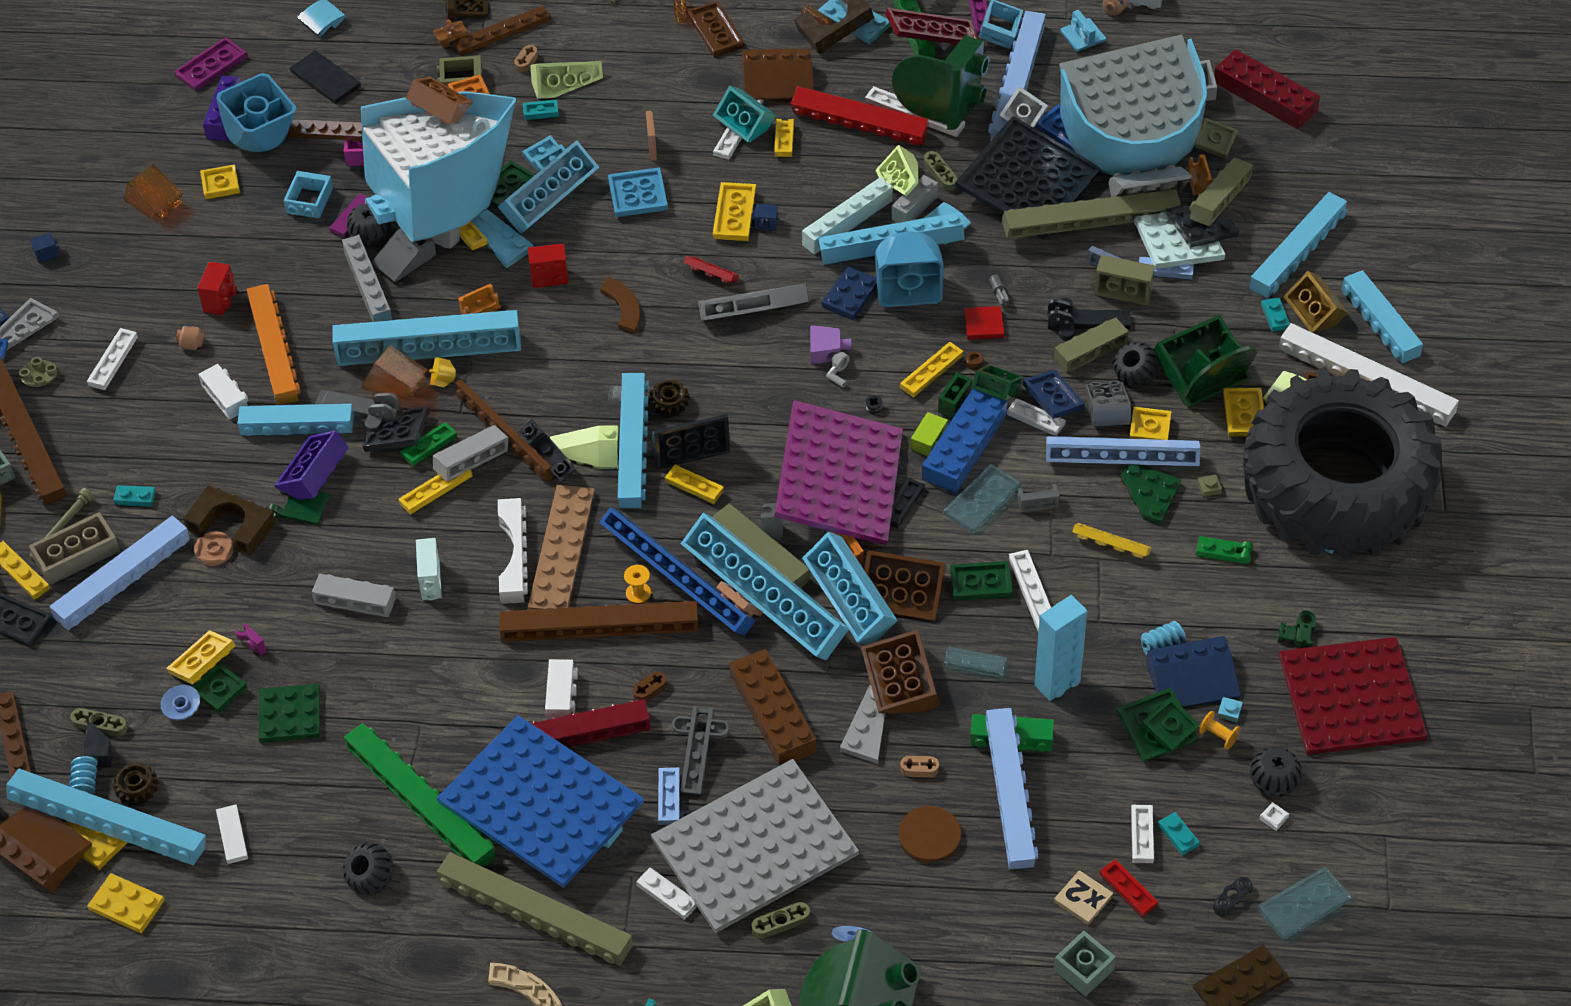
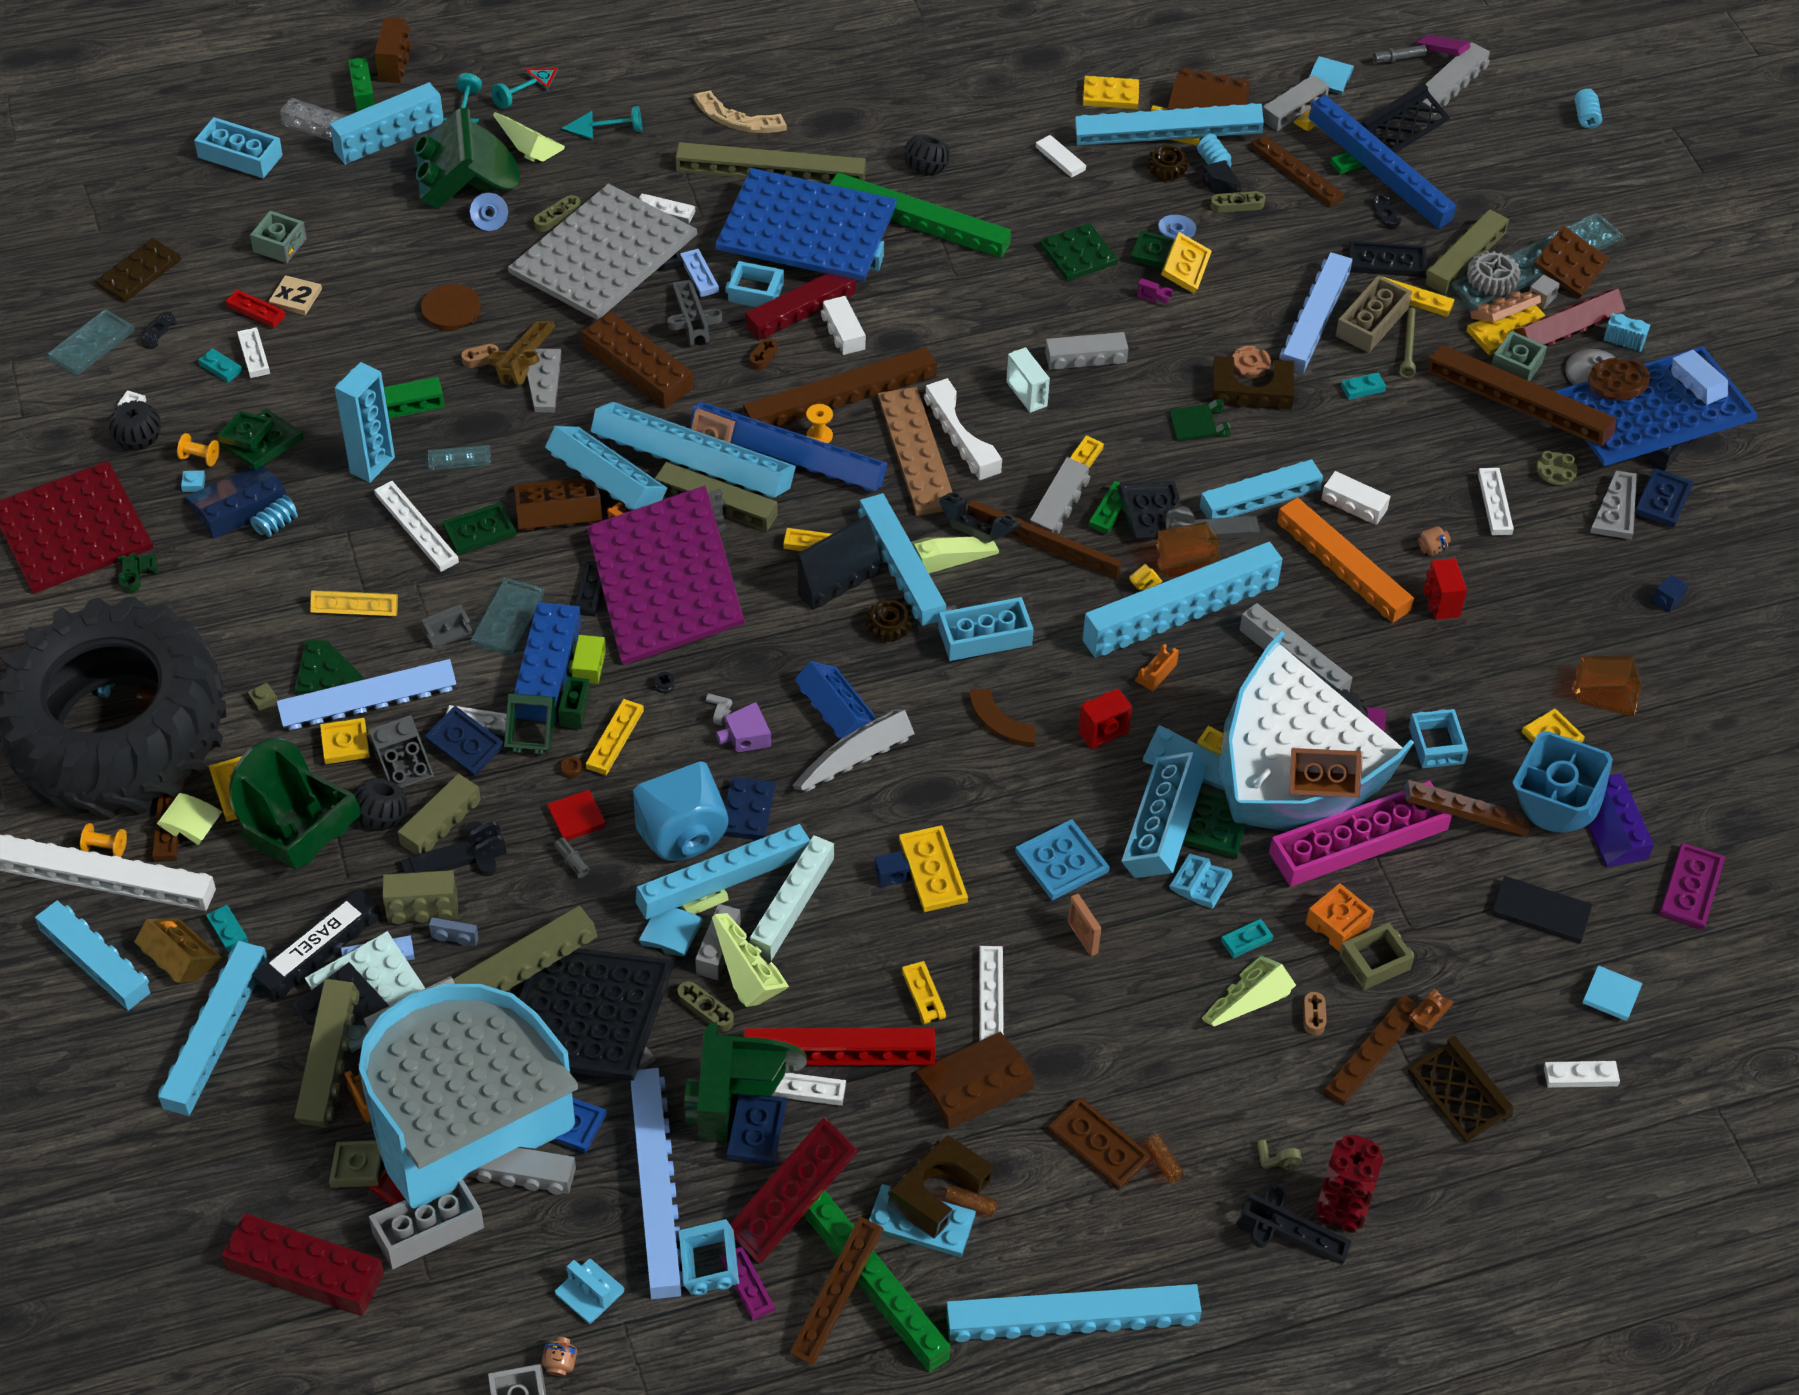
camera: 155 degrees right, 0 degrees up
dark purple slope [274,431,349,500] -> none
red plate [684,256,740,284] -> none
teal slope [713,86,776,142] -> none
reddish brown slope [861,630,941,714] -> none
light blue brick [986,708,1038,870] -> none
white slope [999,86,1049,128] -> none
green plate [1196,536,1253,564] -> none
none -> black brick [252,888,381,1002]
none -> pearl gold piece [488,321,555,385]
none -> medium azure window [725,261,784,307]
none -> blue slope [795,661,877,739]
none -> medium azure brick [938,597,1034,661]

